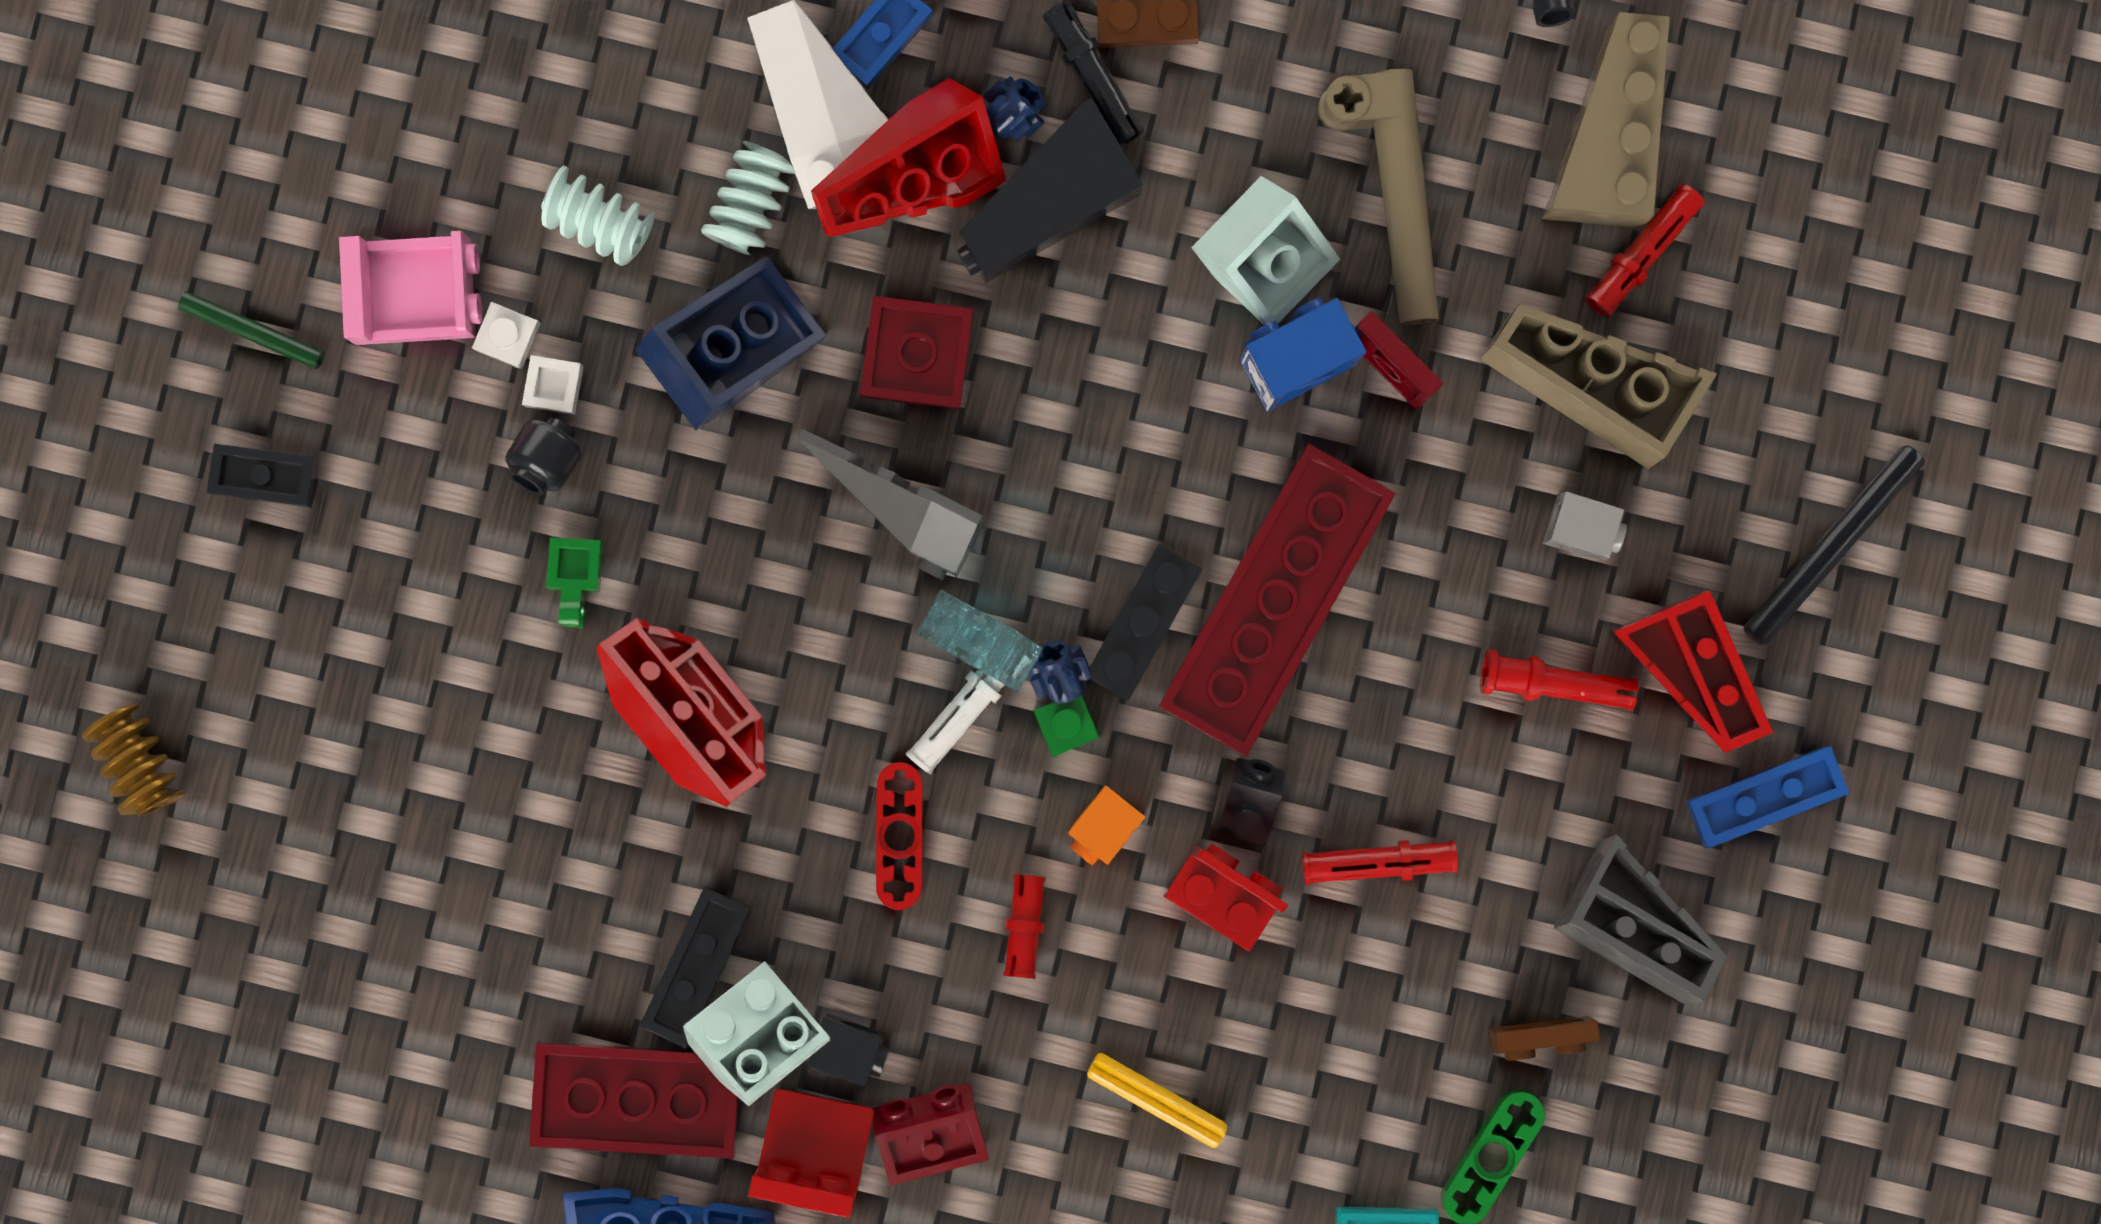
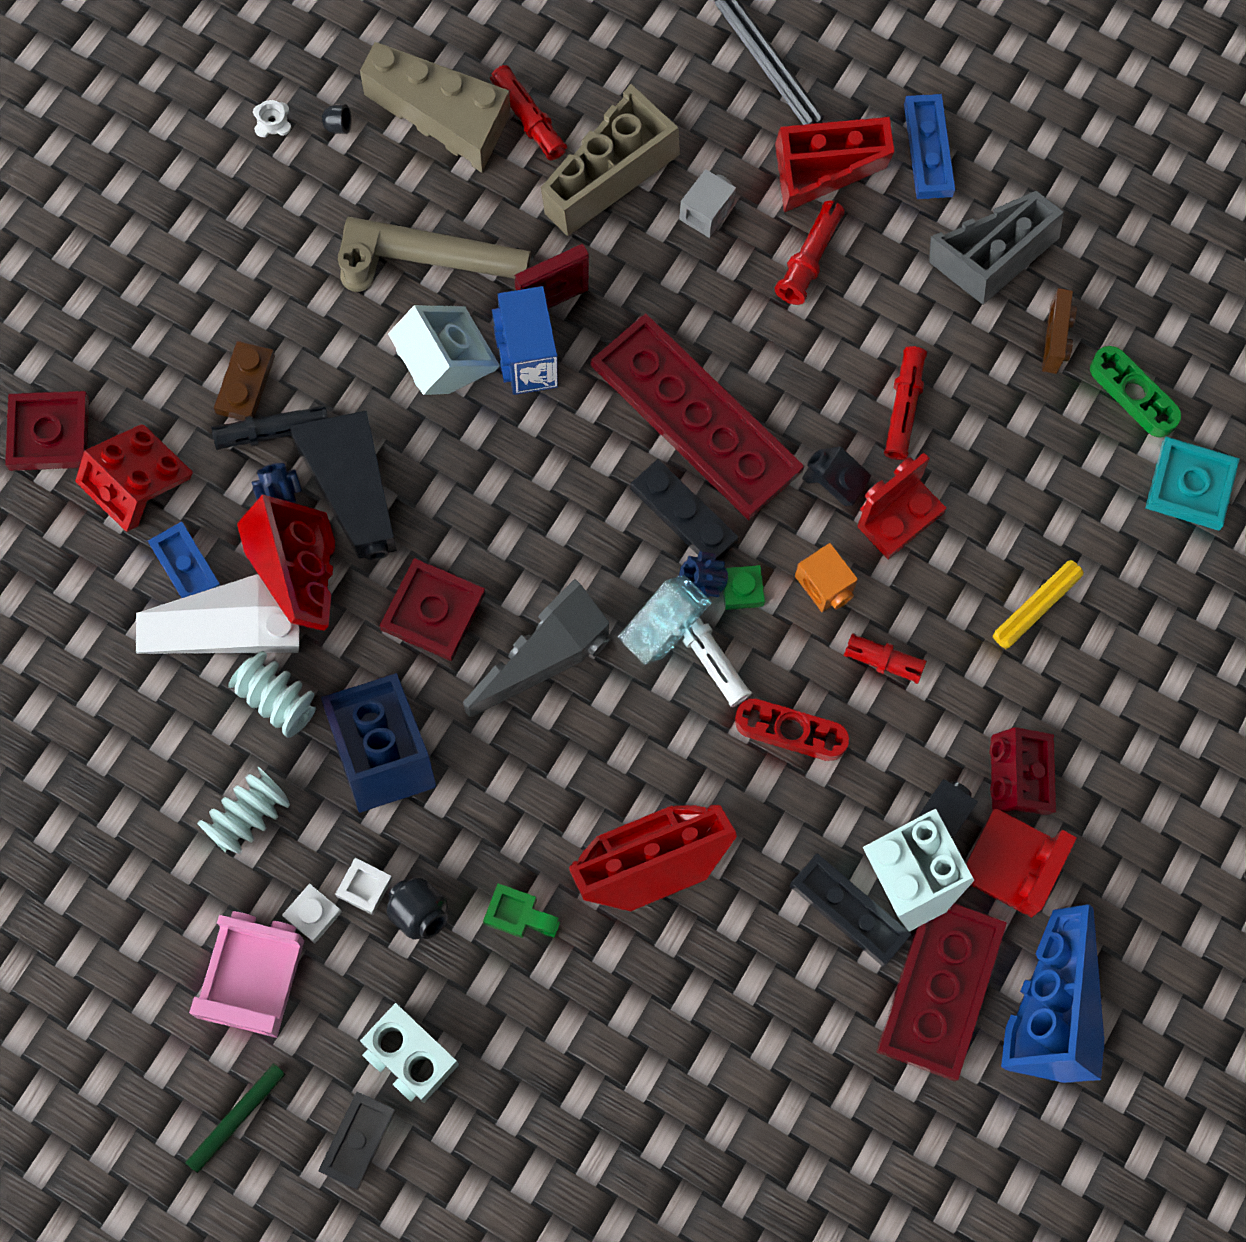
camera: 75 degrees left, 15 degrees down
none -> light aqua brick [360,1003,459,1103]

